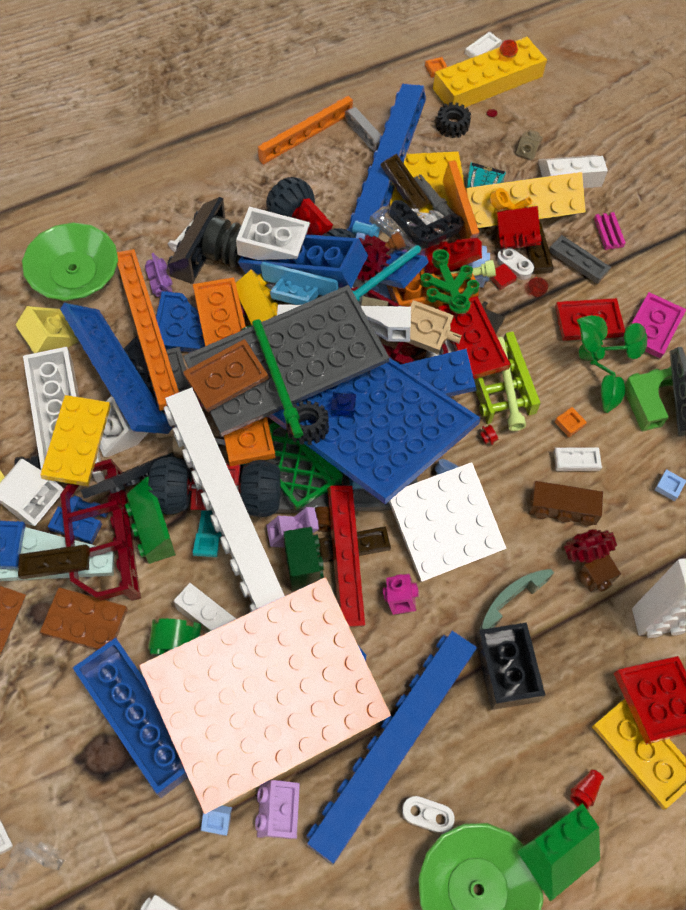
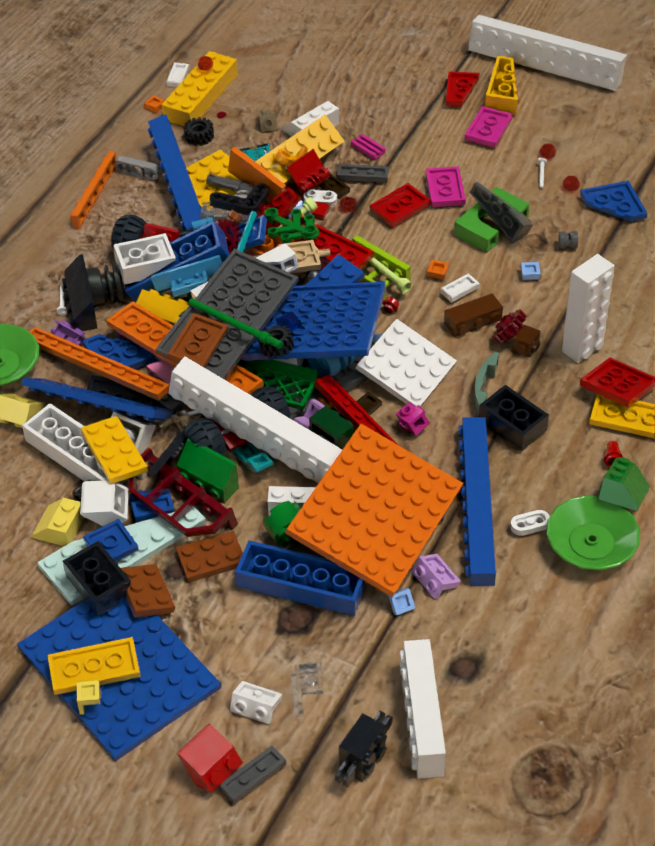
camera: 30 degrees left, 15 degrees down
dark brown tile [18,544,90,579] -> none
dark brown tile [380,154,431,213] -> none
green plant [577,316,647,413] -> none

